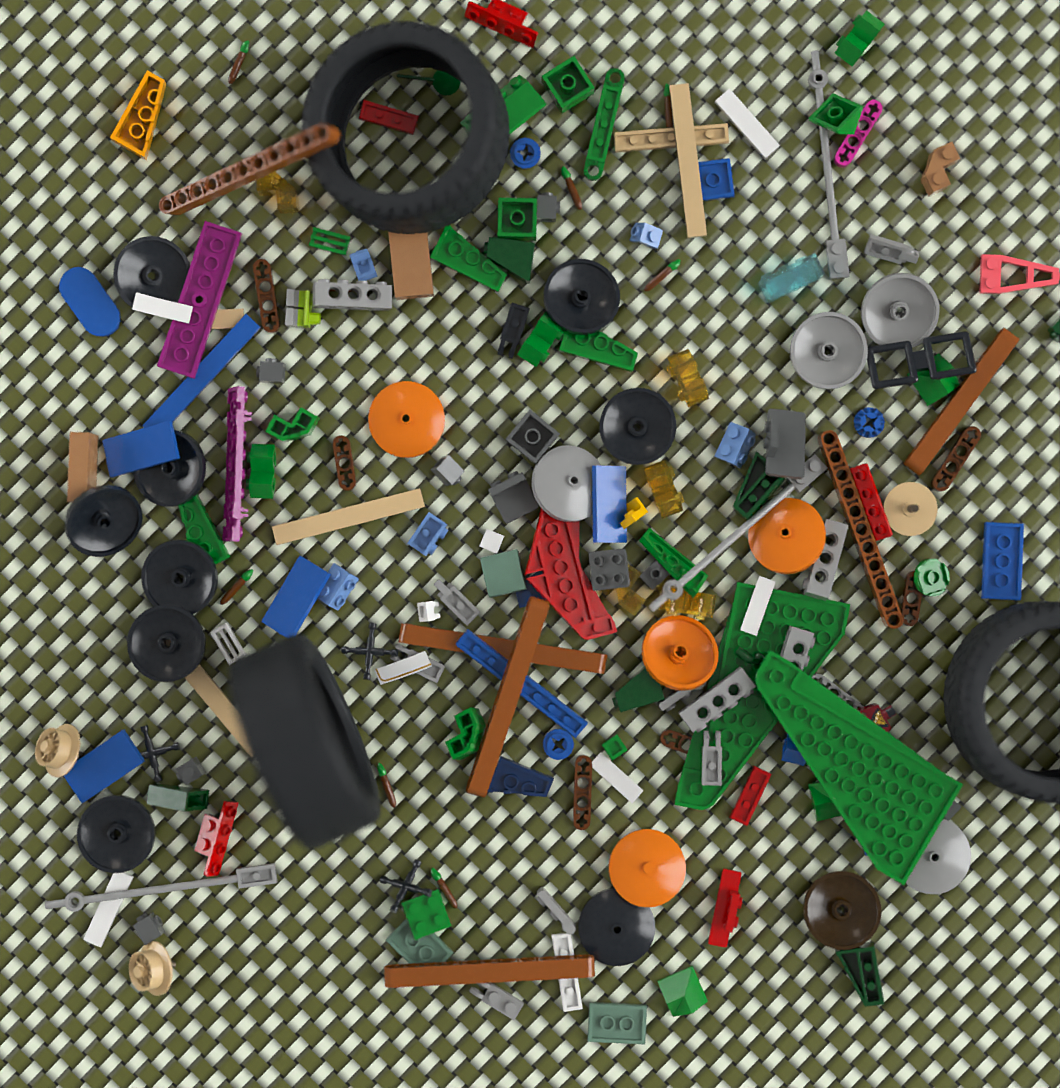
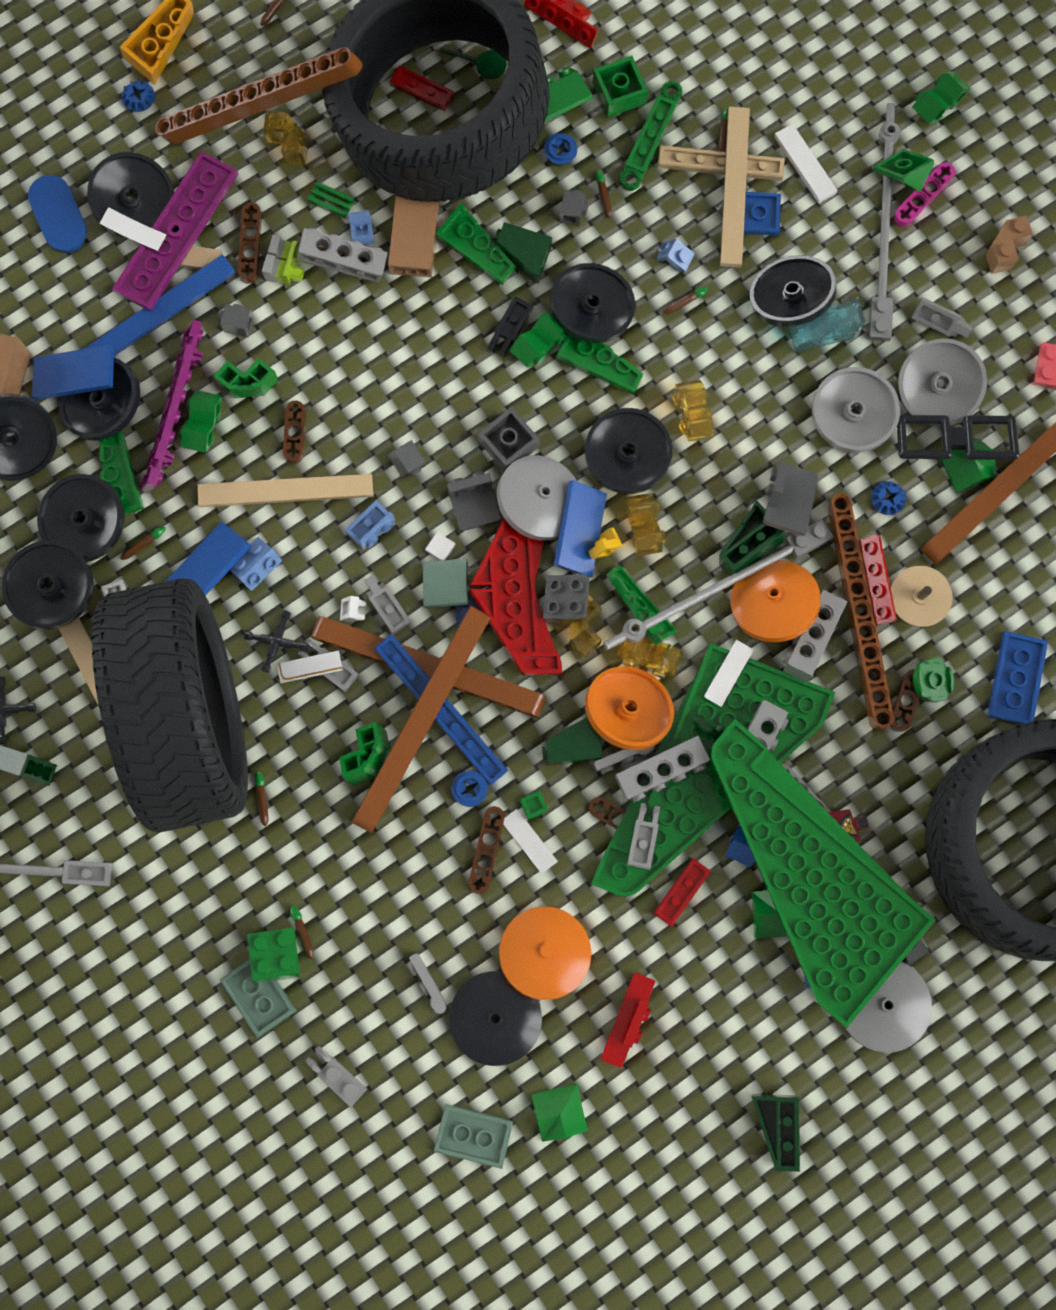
camera: 10 degrees right, 10 degrees down
dark grey brick [176,757,206,785] -> none
red bracket [194,801,239,876] -> none
orange dish [368,381,445,458] -> none
black piece [380,859,432,913] -> none
dark orange beam [384,954,595,988] -> none
dark blue wing [488,756,554,797] -> none
green brick [498,197,537,241] -> none
white tile [552,932,583,1012] -> none
dark grey brick [638,560,669,590] -> none
medium blue bracket [715,422,756,468] -> none
dark brown dish [803,871,881,950] -> none
reddish brown beam [931,426,981,492] -> none
none -> blue gear [121,79,155,112]
none -> black dish [750,255,837,327]

